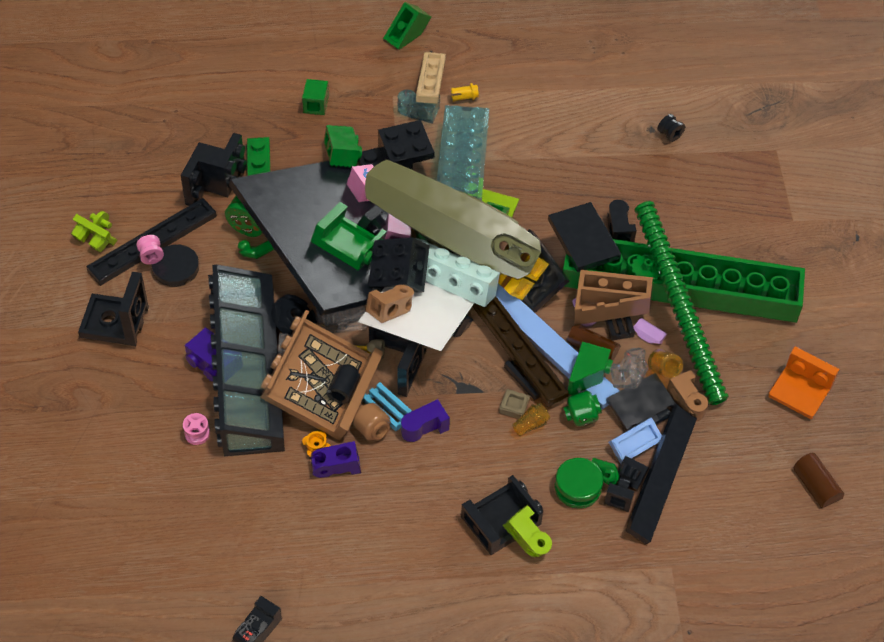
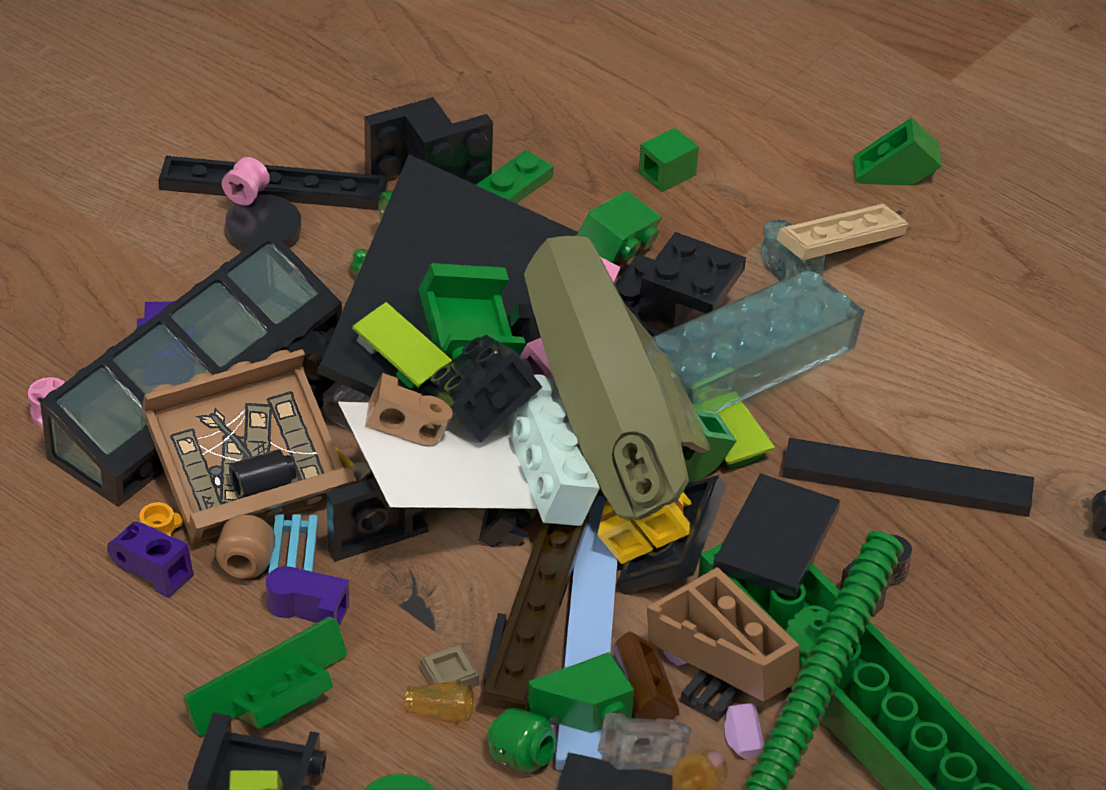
camera: 45 degrees right, 10 degrees down
lime hips [71,211,117,253] -> none
black bracket [78,272,149,346] -> none
yellow pin [451,83,479,102] -> none
none -> green bracket [183,617,347,736]
none -> lime piece [352,302,452,389]
none -> black tile [782,438,1034,517]

